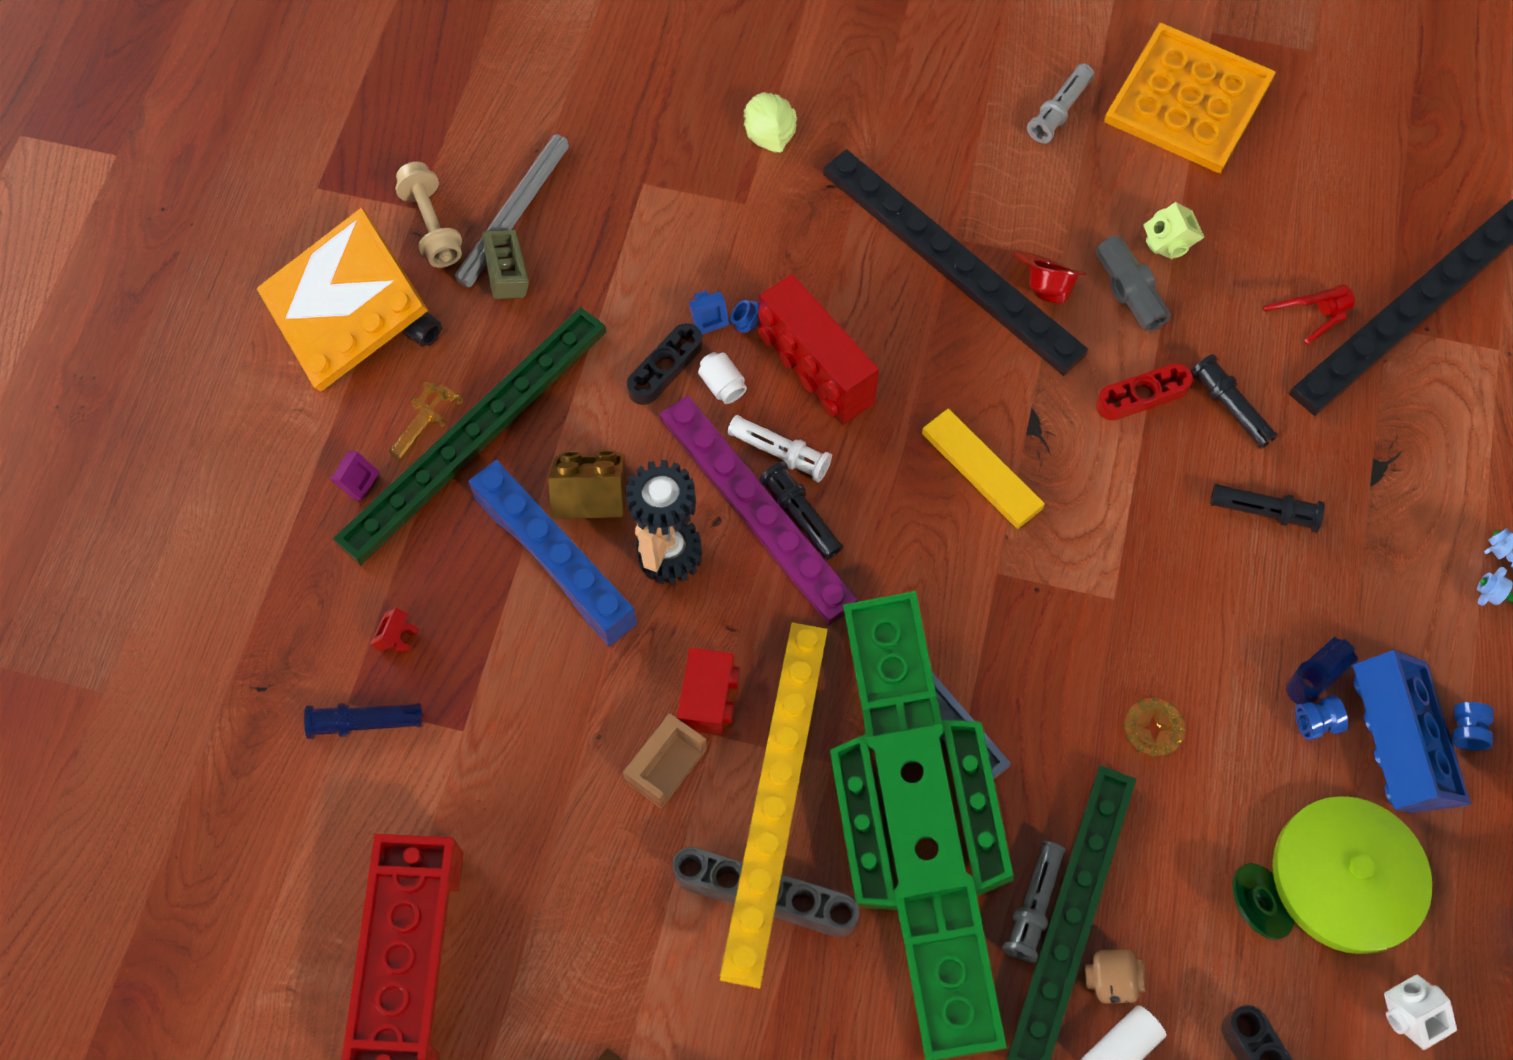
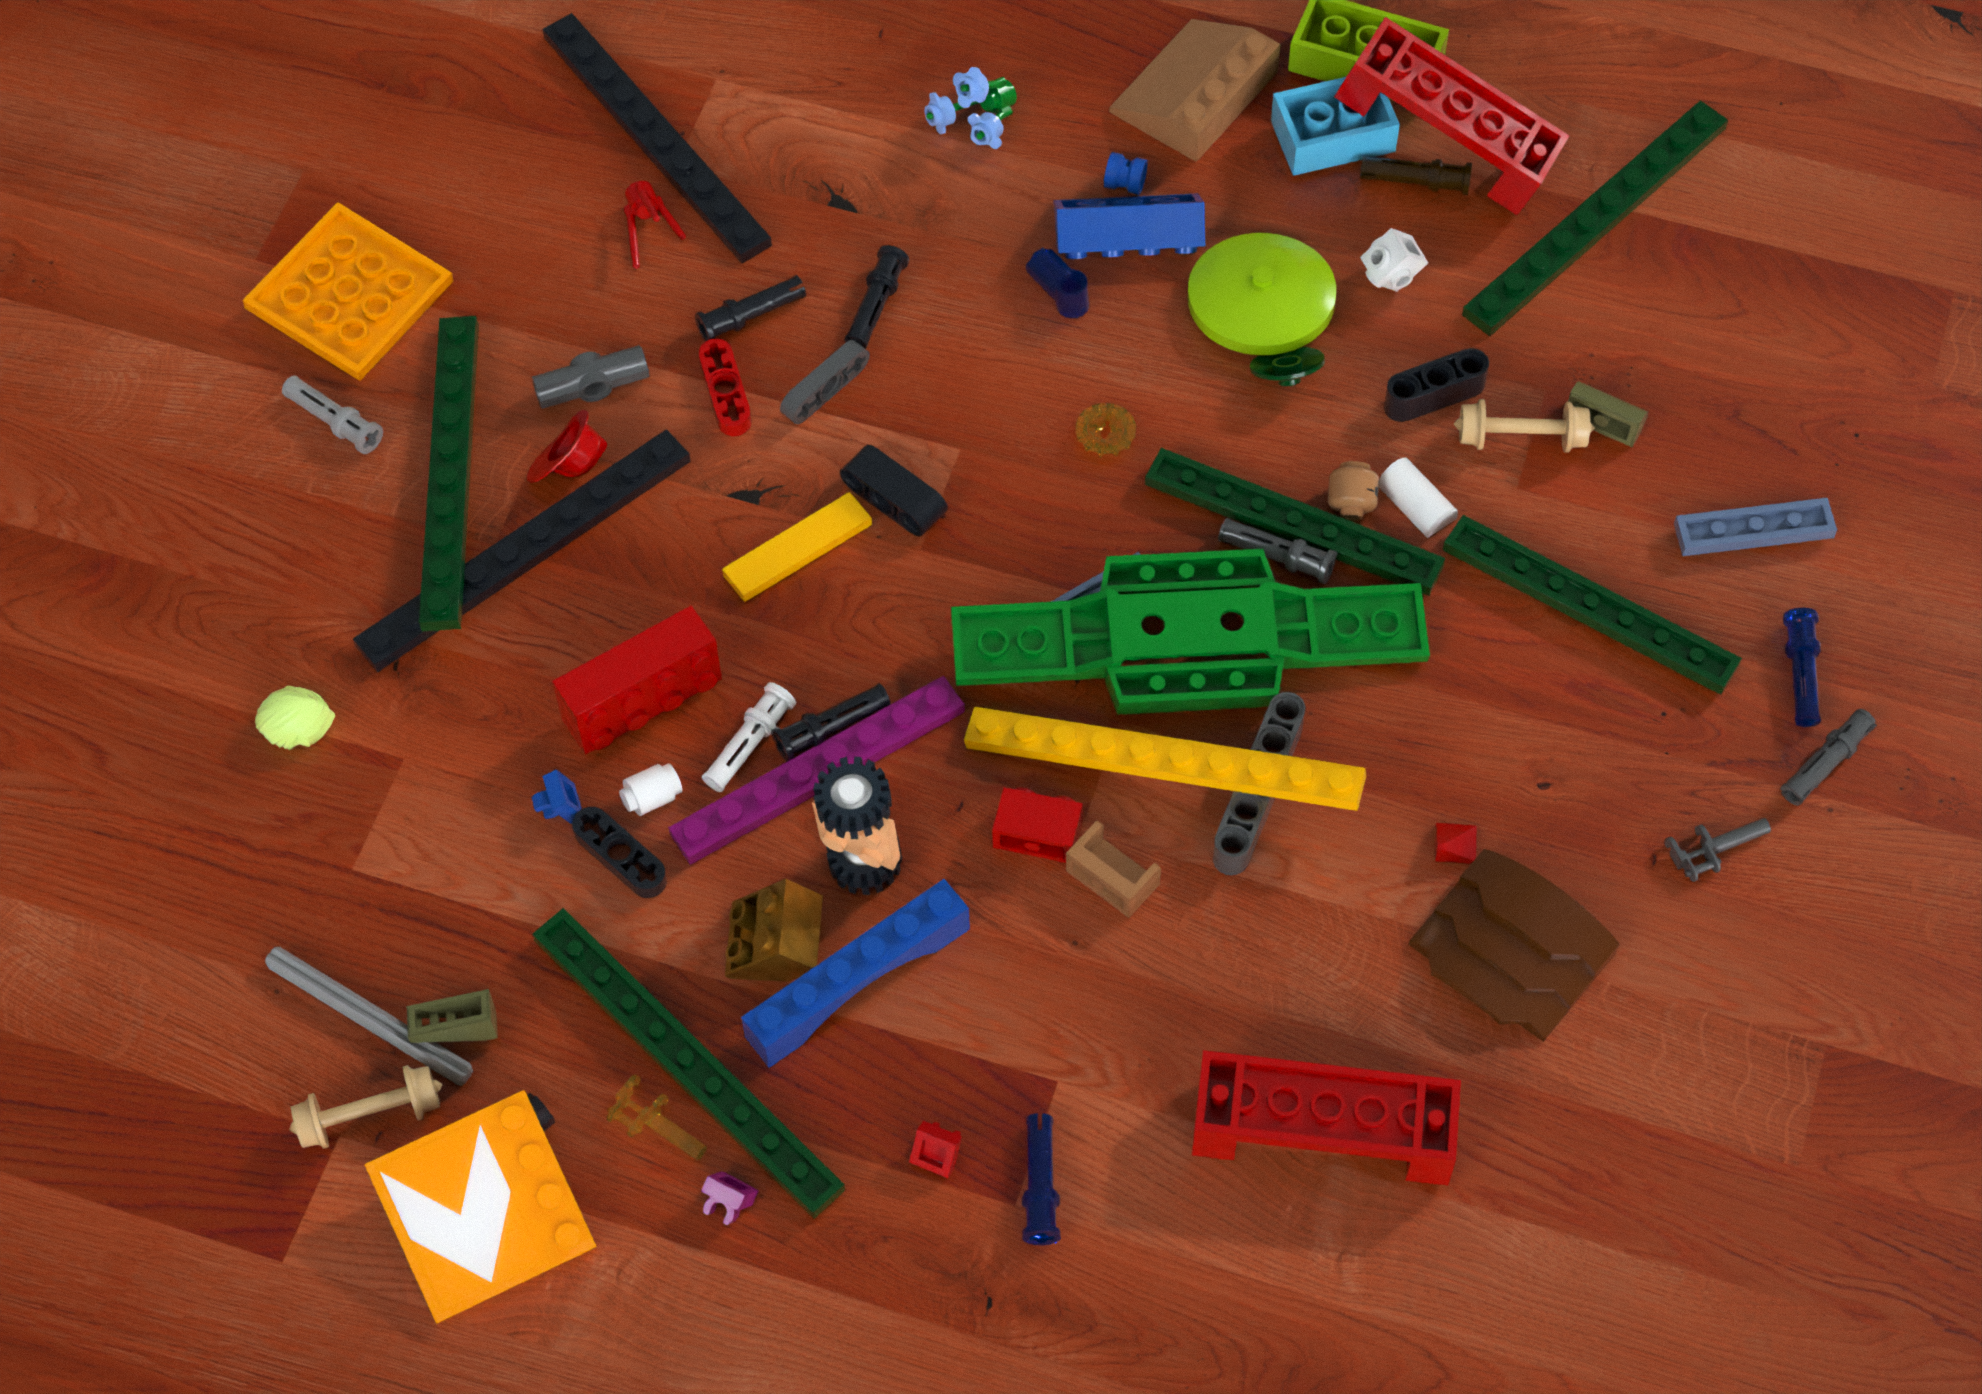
camera: 85 degrees left, 5 degrees down
blue plate [731,300,759,333] -> none
yellowish green brick [1143,202,1204,259] -> none
blue wheel [1295,695,1348,741] -> none
none -> dark green plate [419,316,479,632]
none -> dark grey beam [780,340,870,424]
none -> black beam [839,444,948,537]

